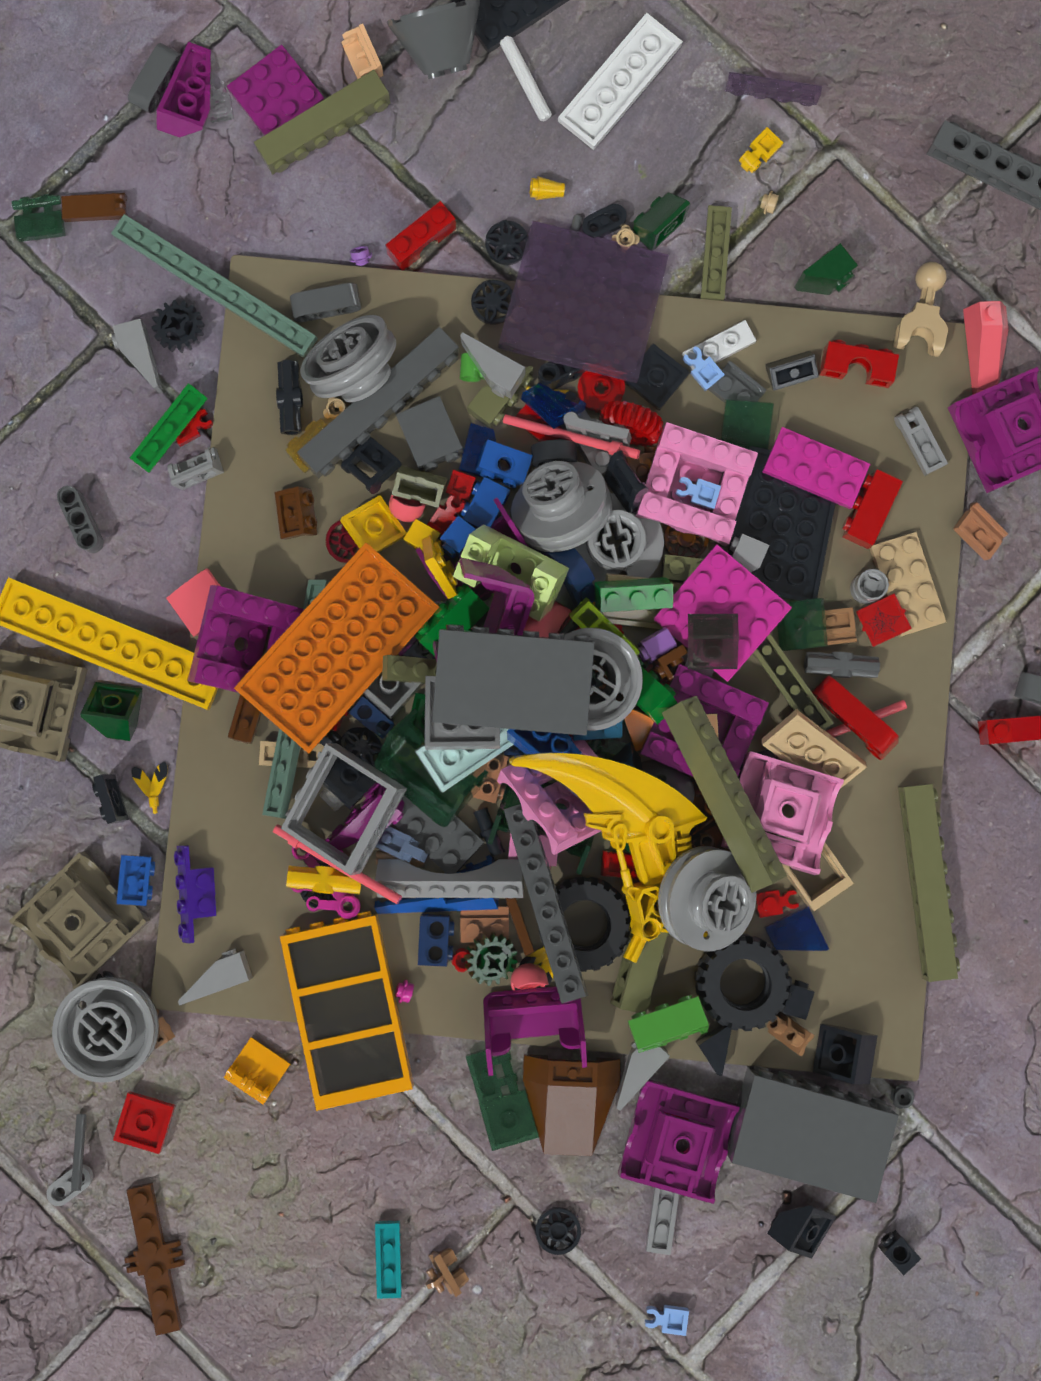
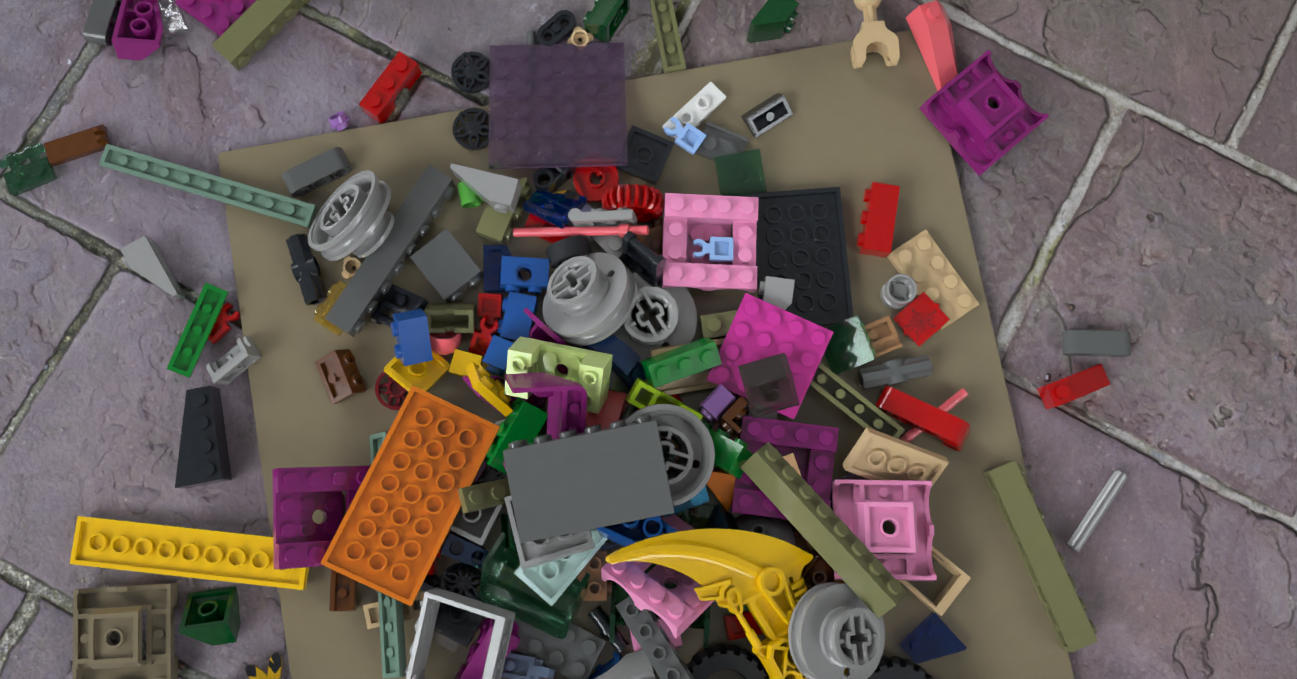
camera: 15 degrees left, 5 degrees down
dark grey beam [57,486,104,554] -> none
black gear [151,300,205,353] -> none
coral slope [166,568,220,637] -> none
yellow cone [530,176,565,200] -> none
reddish brown wheel [664,525,709,558] -> none
red plate [756,889,799,918] -> none
dark pink plate [762,427,870,509] -> none
red arch [819,340,899,388] -> none
light grey plate [894,406,948,476] -> none
nougat plate [953,502,1008,560] -> none
none -> black wedge [175,386,232,489]
none -> blue brick [390,309,433,366]
none -> light grey axle [1067,470,1128,552]

